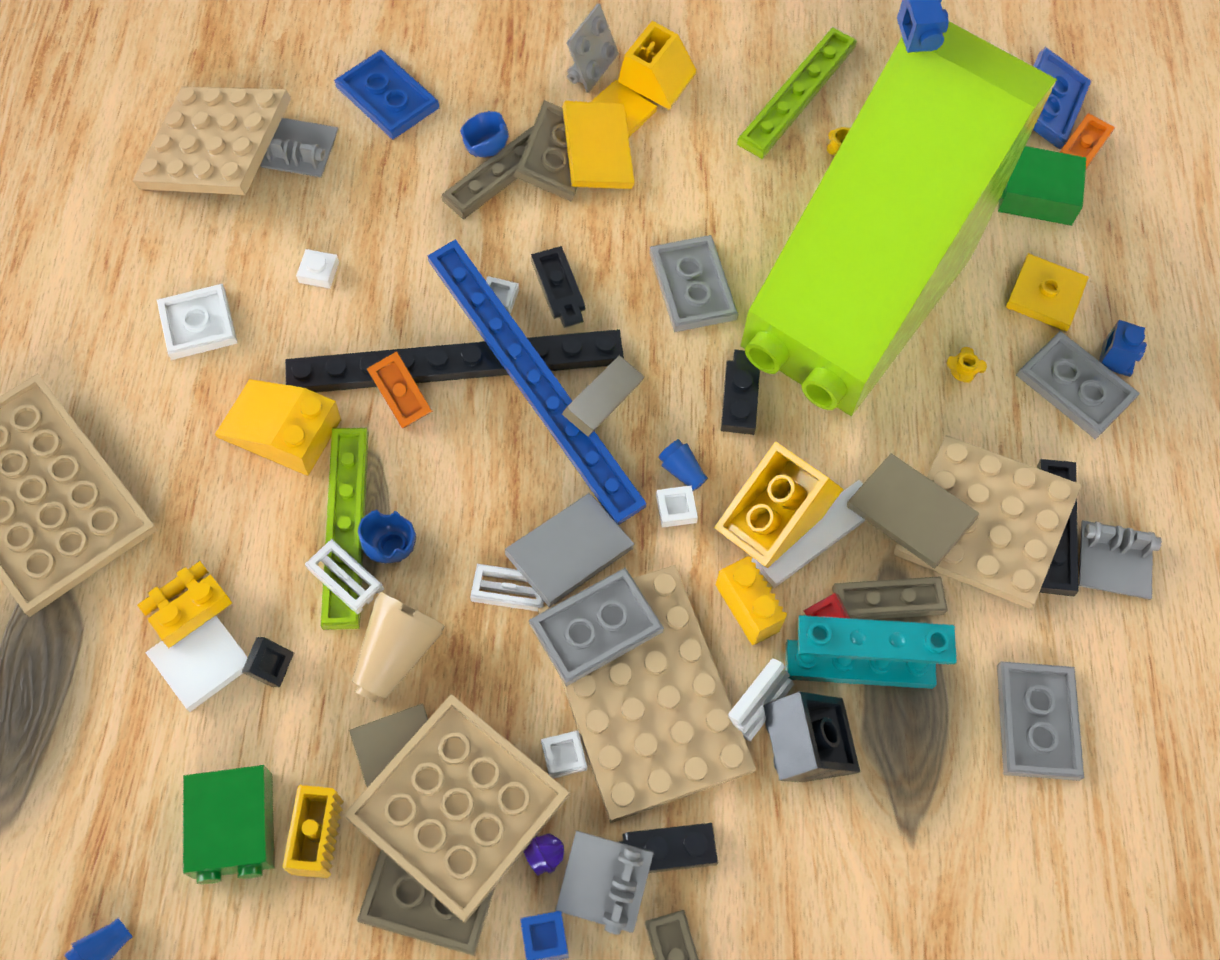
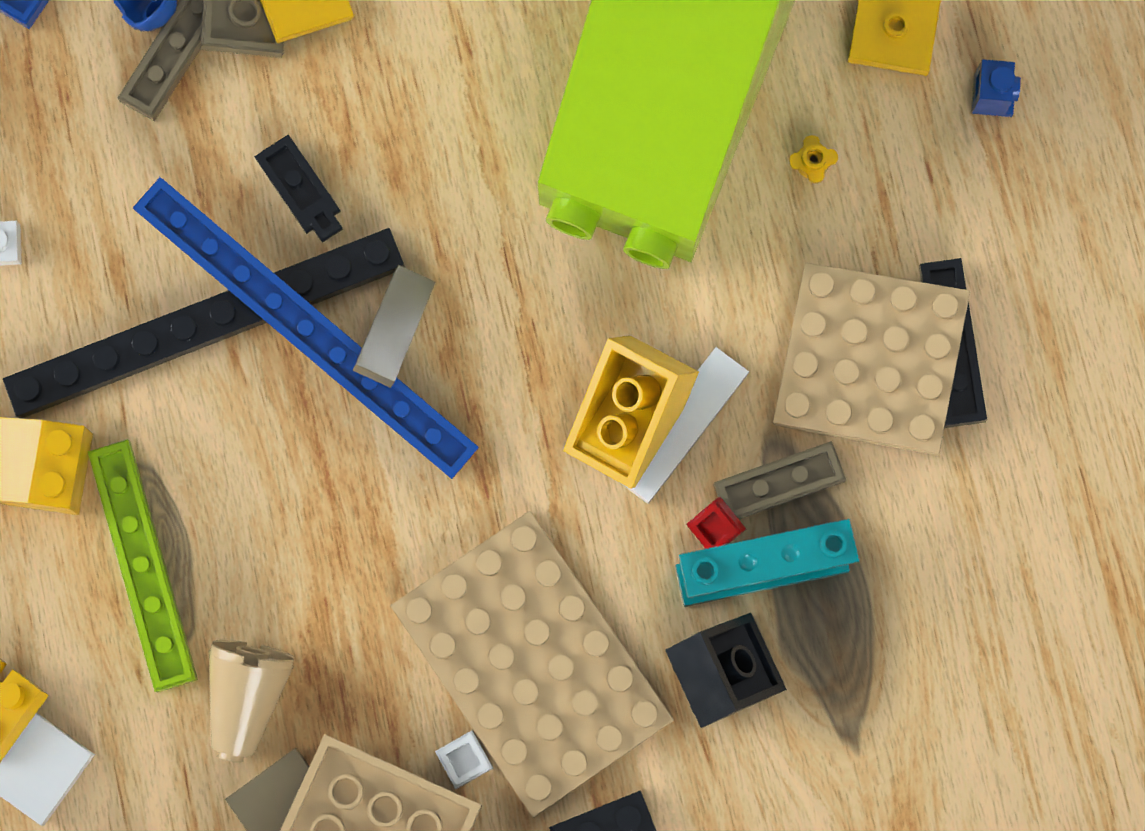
camera: 10 degrees left, 15 degrees up
black plate [242,637,294,687] -> none
white tile [305,539,384,615] -> none
blue hair [357,510,416,564] -> none
orange plate [367,351,433,429] -> none
white tile [470,564,544,611] -> none
white tile [486,276,519,314] -> none
light grey tile [505,493,634,607] -> none
light grey tile [529,568,664,687] -> none
light grey tile [649,235,738,332] -> none
white plate [656,486,698,528] -> none
blue cone [658,439,708,491] -> none
yellow brick [715,556,787,646] -> none
black hinge [720,349,760,435] -> none
white tile [728,658,794,741] -> none
dark tan tile [847,453,979,569] -> none
light grey tile [997,661,1084,781] -> none
light grey tile [1016,331,1140,440] -> none
light grey hinge [1079,520,1162,600] -> none

